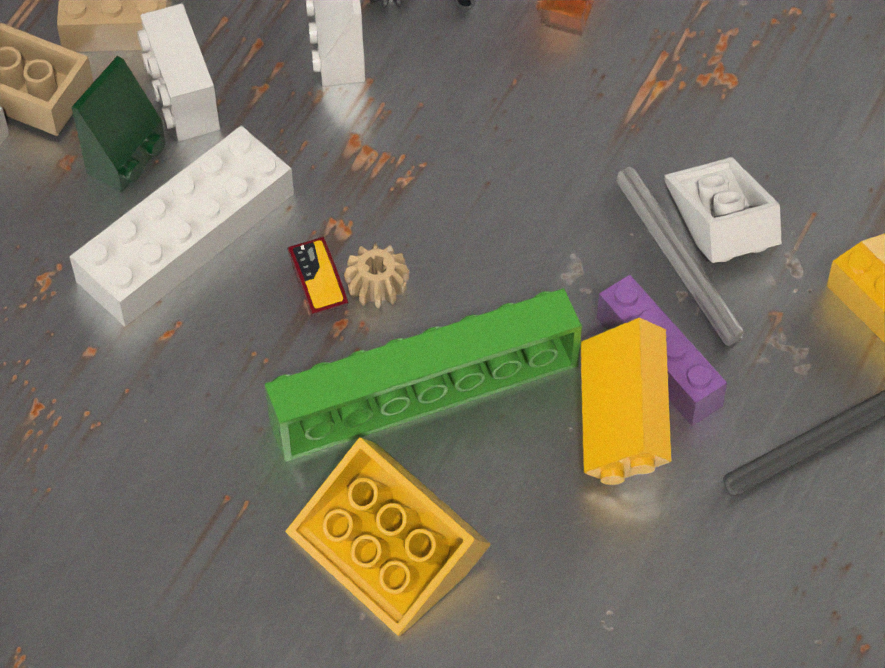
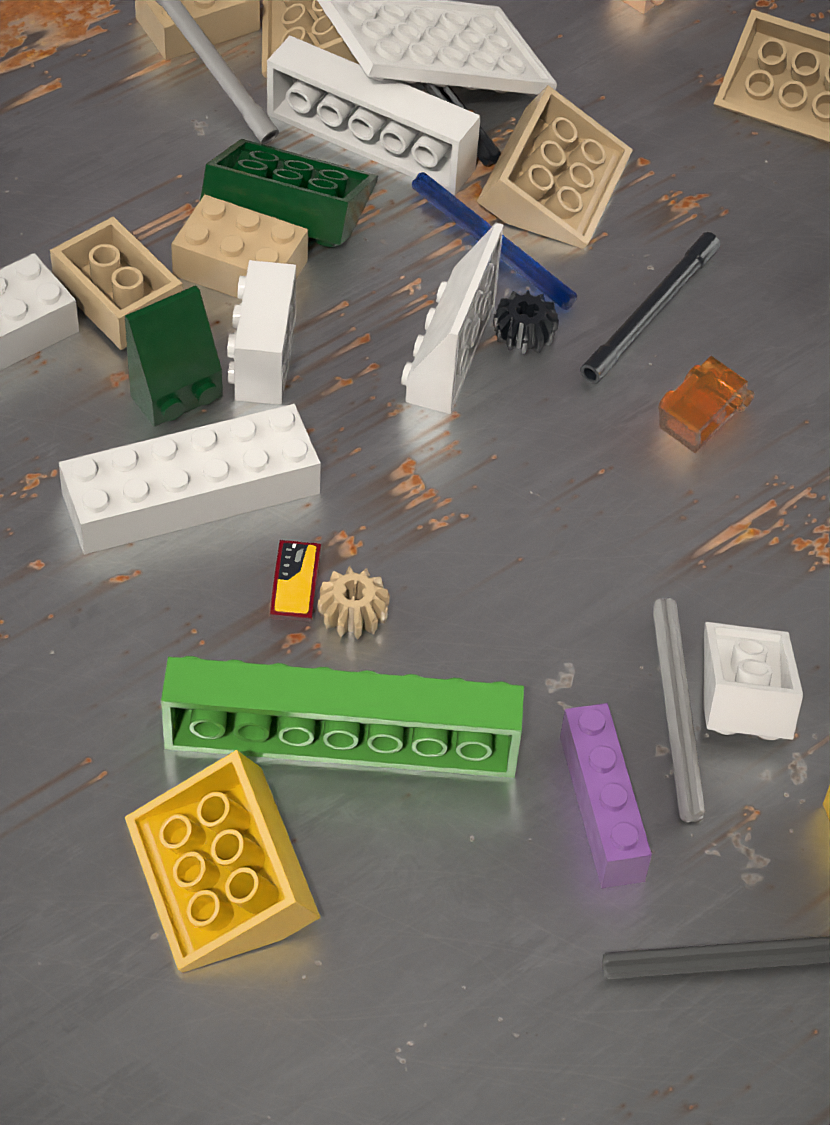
camera: 20 degrees right, 5 degrees down
yellow brick [581,317,671,485] -> none

